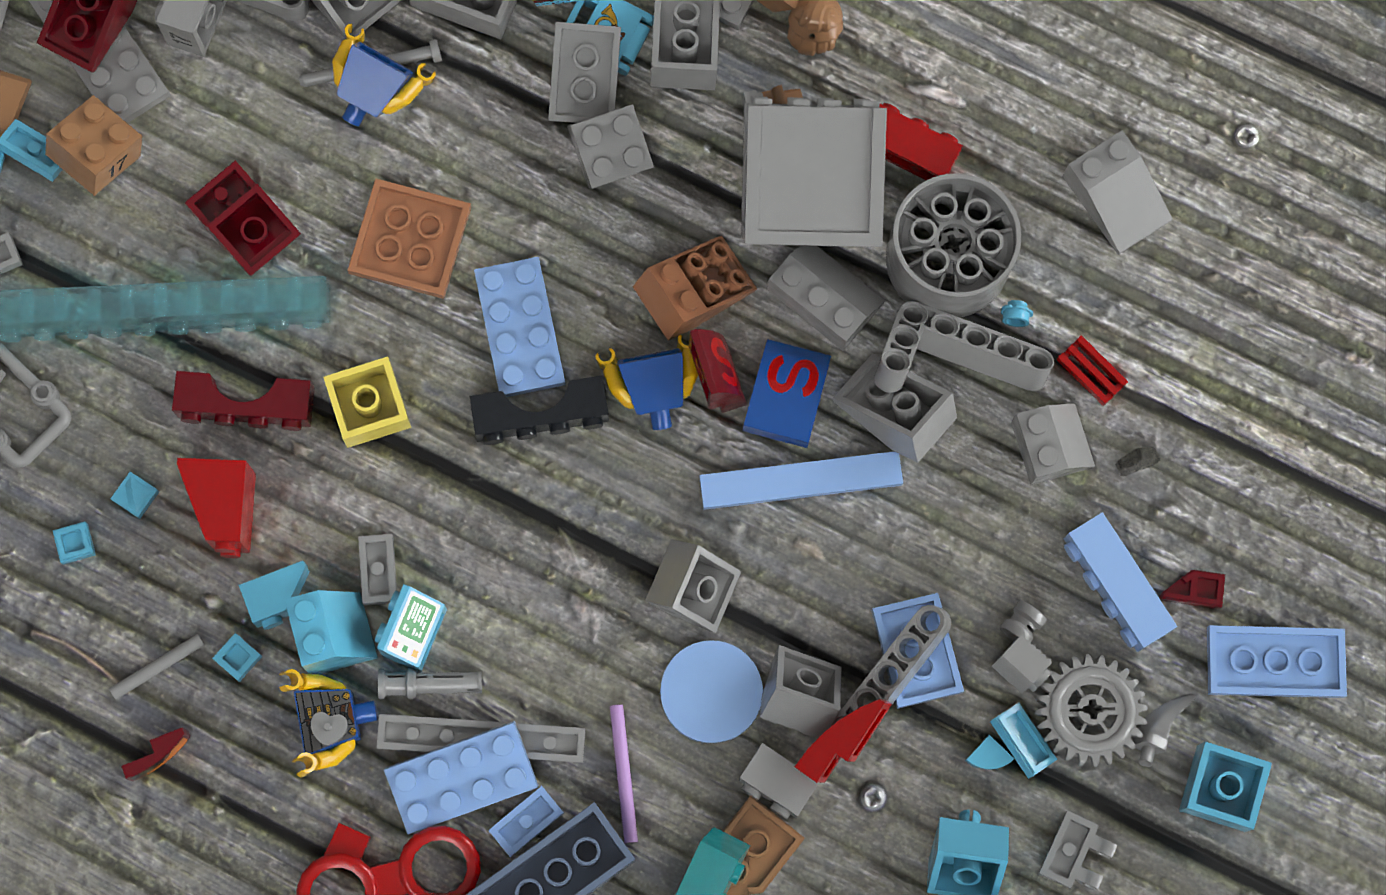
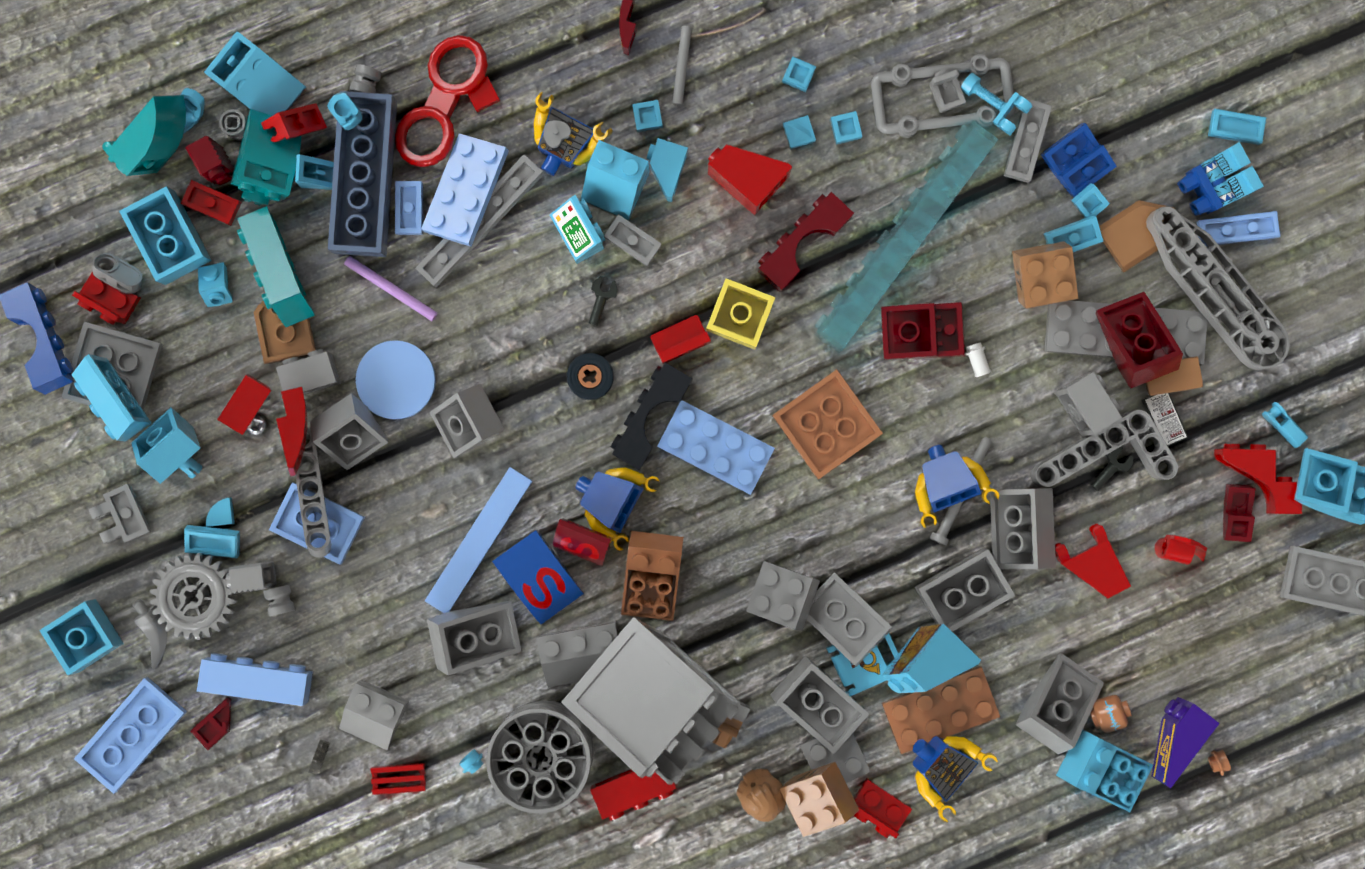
camera: 135 degrees right, 10 degrees up
light grey pin [378,668,482,700] -> none
light grey beam [874,301,1054,393] -> none
none -> red hinge [217,374,272,435]
none -> black bush [567,353,614,400]
none -> pearl dark grey bar [588,276,618,326]
none -> red panel [651,315,711,365]
none -> medium azure plate [830,111,862,145]
none -> white pin [965,342,991,377]

